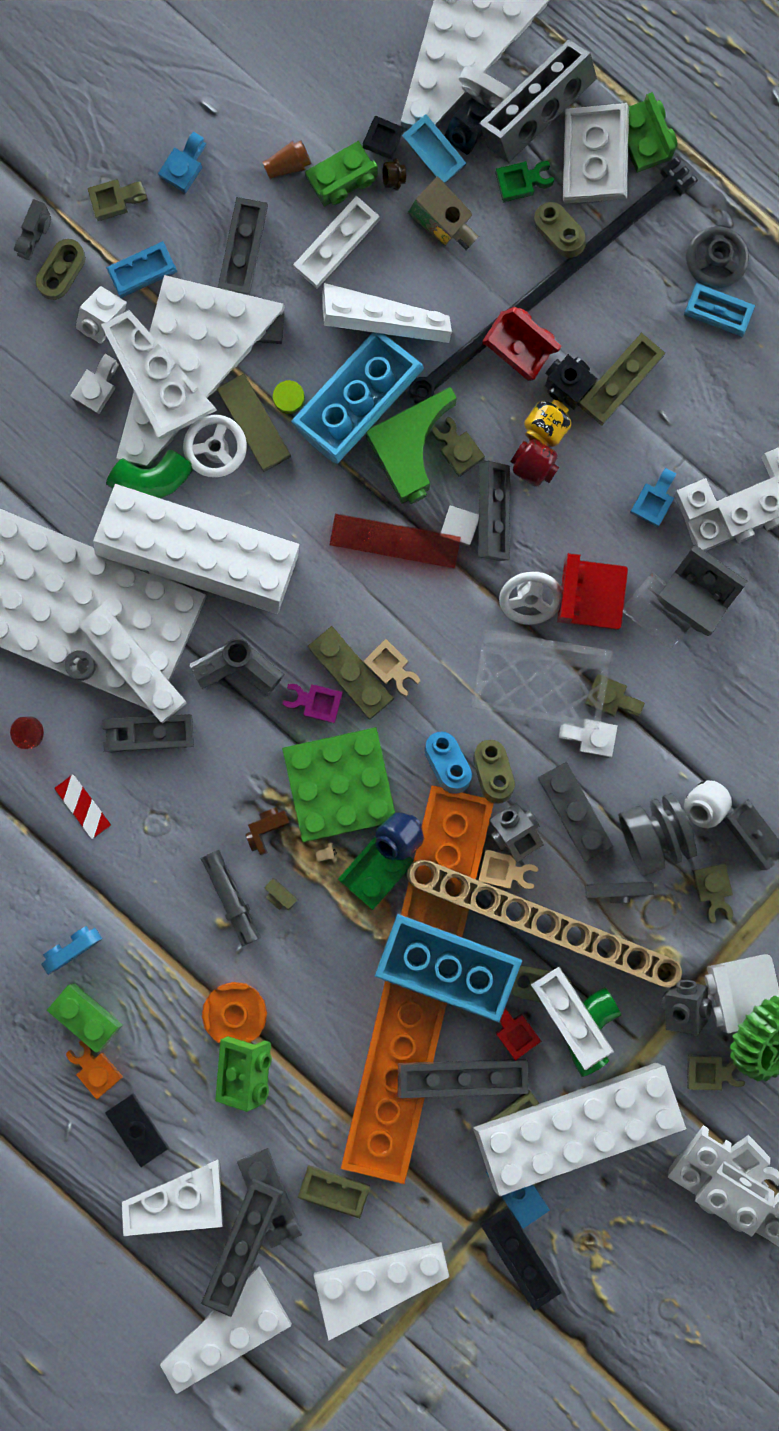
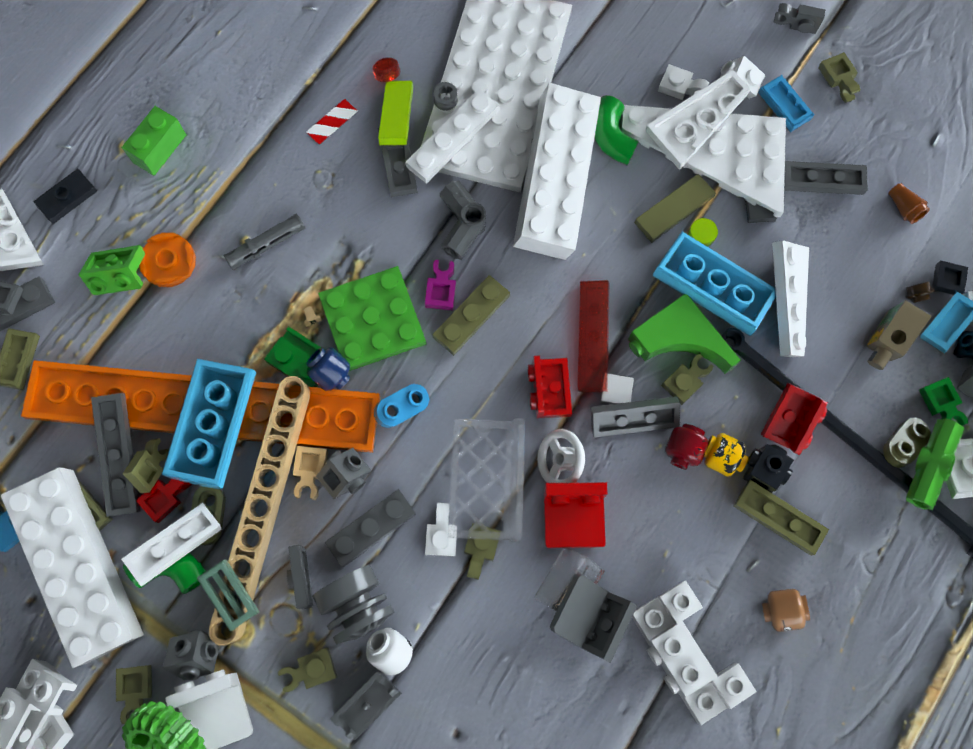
camera: 80 degrees right, 10 degrees down
olive plate [36,239,86,300] -> none
dark azure plate [41,926,103,975] -> none
orange plate [66,1041,123,1100] -> none
dark azure plate [158,131,206,194] -> none
white piece [183,415,247,478] -> none
reddish brown bracket [245,807,290,855] -> none
olive plate [264,878,298,910] -> none
white plate [293,196,380,289] -> none
bright green bracket [305,140,378,207] -> none
tan plate [363,639,420,697] -> none
olive plate [473,740,515,804] -> none
dark azure plate [630,468,676,527] -> none
medium azure tile [684,283,755,337] -> none
dark grey piece [686,226,749,288] -> none
none -> olive plate [123,438,169,494]
none -> sand green tile [197,560,259,631]
none -> lime tile [378,81,413,145]
none -> red bracket [528,355,572,419]
none -> medium nougat head [762,589,810,632]
none -> bright green piece [906,418,964,510]

